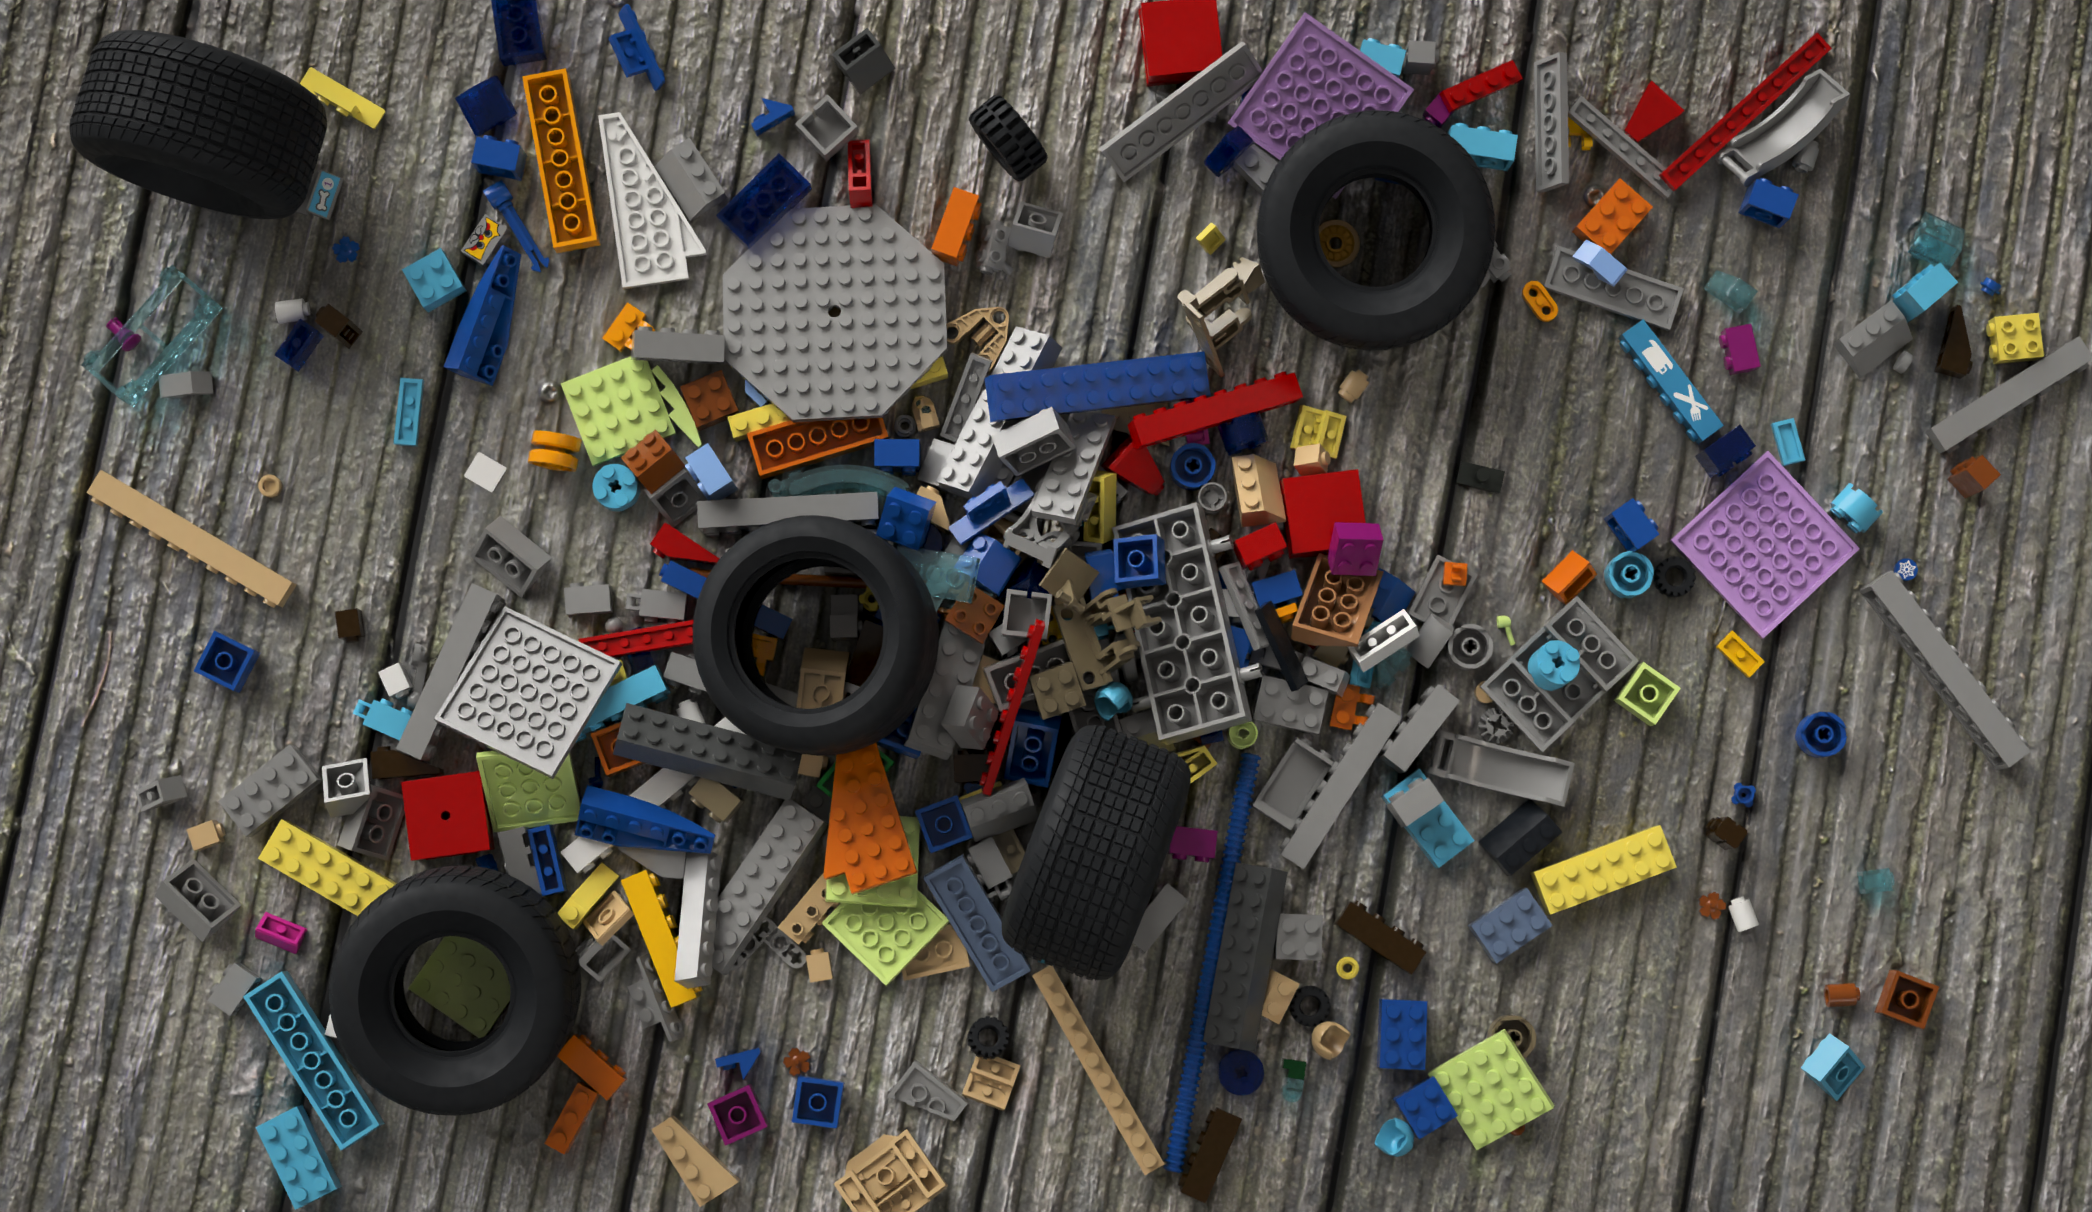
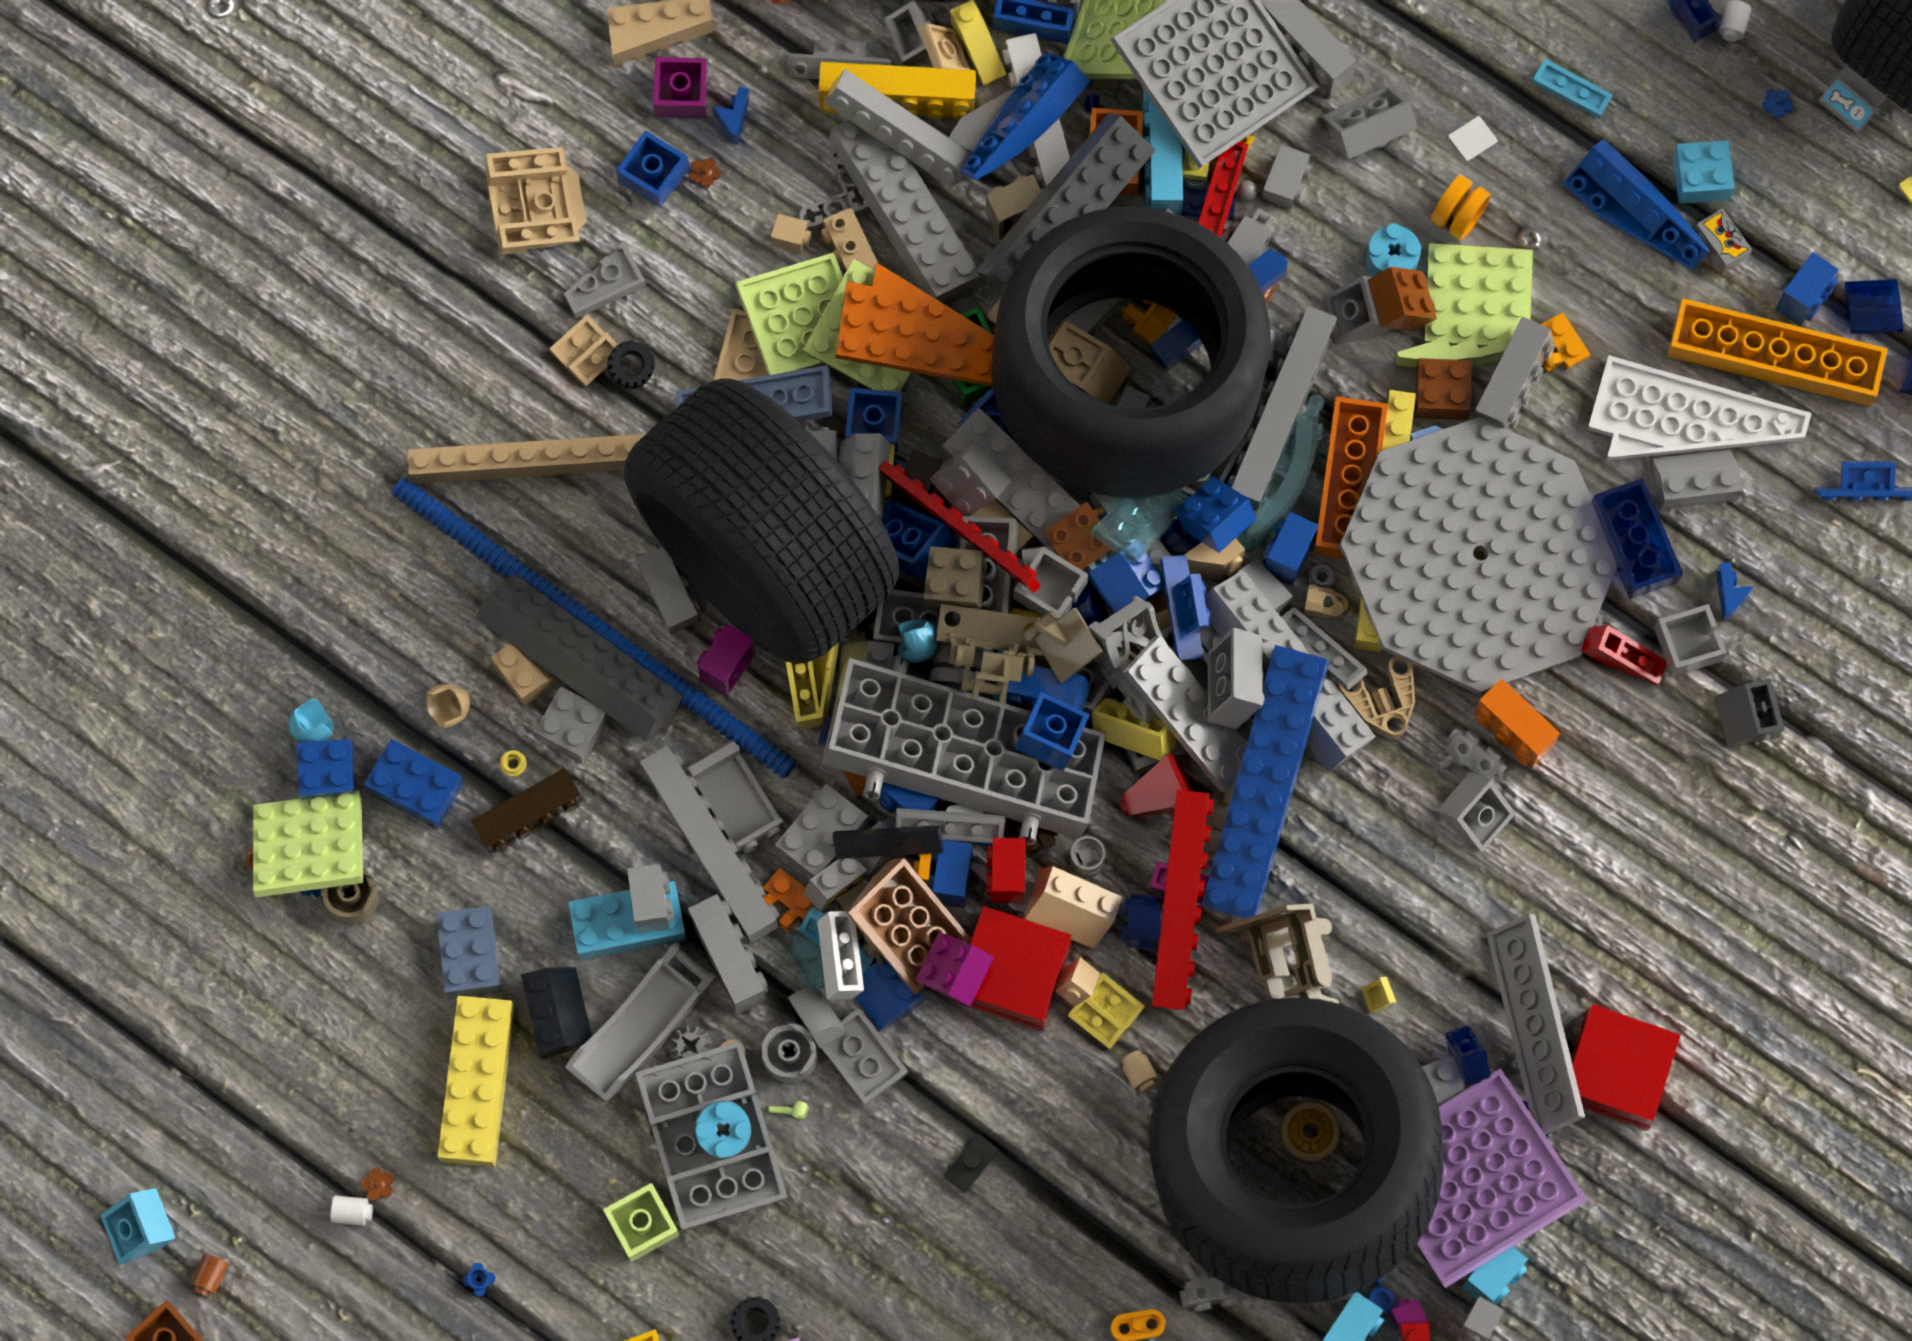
camera: 120 degrees right, 10 degrees down
dark brown brick [314,304,363,349] -> none
blue piece [483,179,550,273] -> none
red slope [650,522,720,565] -> none
light blue brick [685,443,738,501] -> none
black tyre [969,95,1048,181] -> none
blue brick [1170,443,1216,491] -> none
dark brown brick [1178,1107,1242,1204] -> none
clear blue brick [1217,1049,1264,1096] -> none
yellowish green wheel [1227,721,1258,750] -> none
leg [1281,1058,1306,1102] -> none
black tyre [1289,986,1331,1027] -> none
orange tile [1443,562,1468,587] -> none
orange brick [1541,550,1597,605] -> none
blue brick [1604,498,1659,552] -> none
medium azure brick [1604,551,1654,598] -> none
dark brown brick [1705,816,1748,850] -> none

